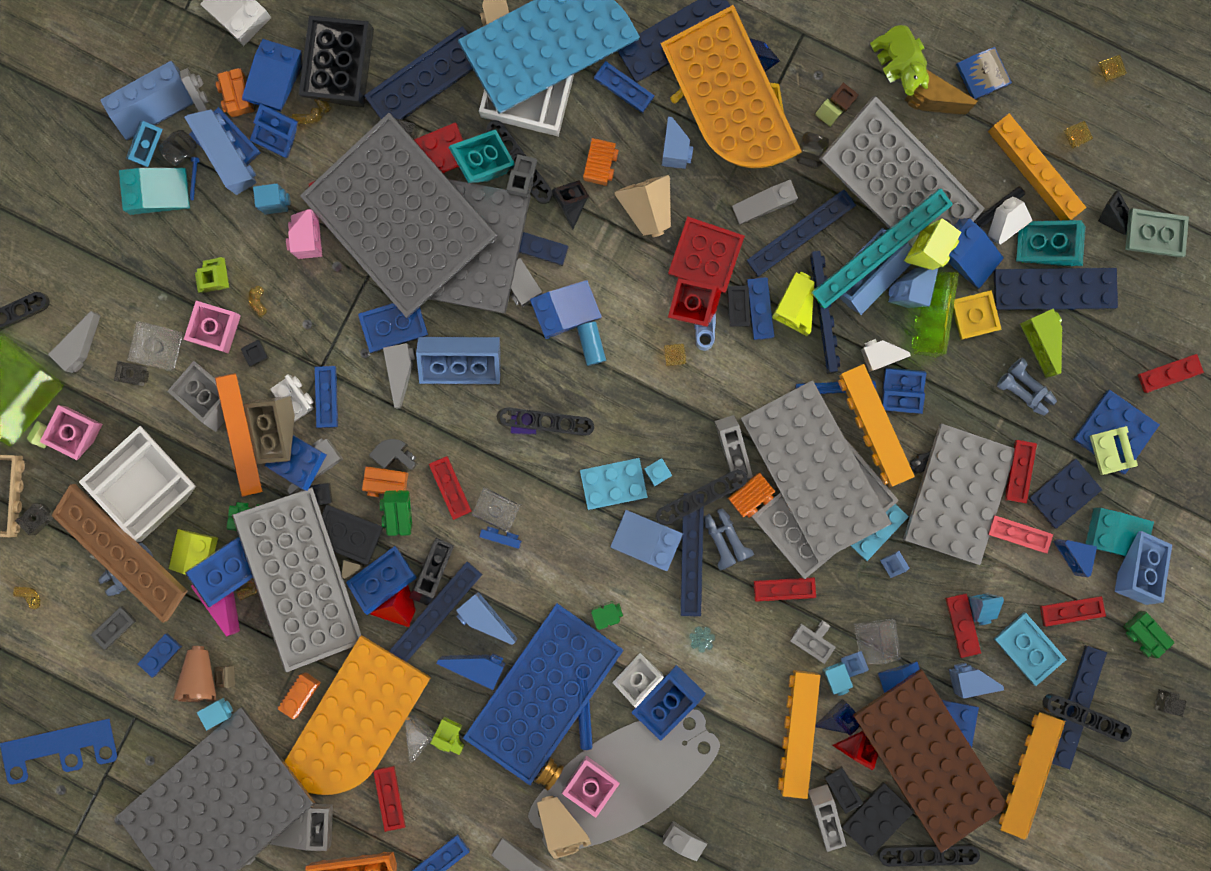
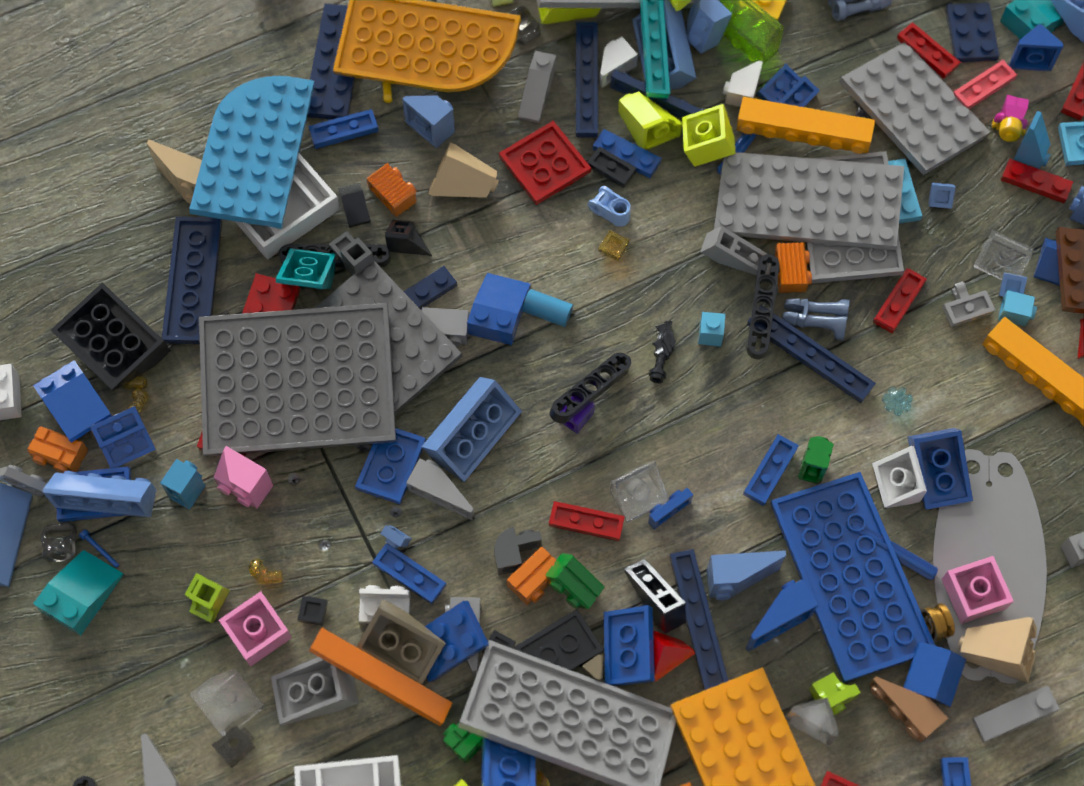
camera: 55 degrees left, 20 degrees down
dark azure brick [126,121,163,167] -> none
medium azure plate [580,458,648,510] -> none
medium blue slope [611,510,683,571] -> none
red slope [668,278,721,327] -> none
clear blue slope [815,699,860,736] -> none
none -> black slope [338,183,371,228]
none -> medium blue plate [380,525,412,548]
none -> white slope [600,37,638,88]
none -> black piece [649,320,676,384]
none -> neon yellow slope [682,104,736,167]
none -> blue plate [743,434,799,506]
none -> medium nougat slope [869,677,948,742]
none -> blue slope [903,641,967,707]
none -> piece [991,95,1029,142]

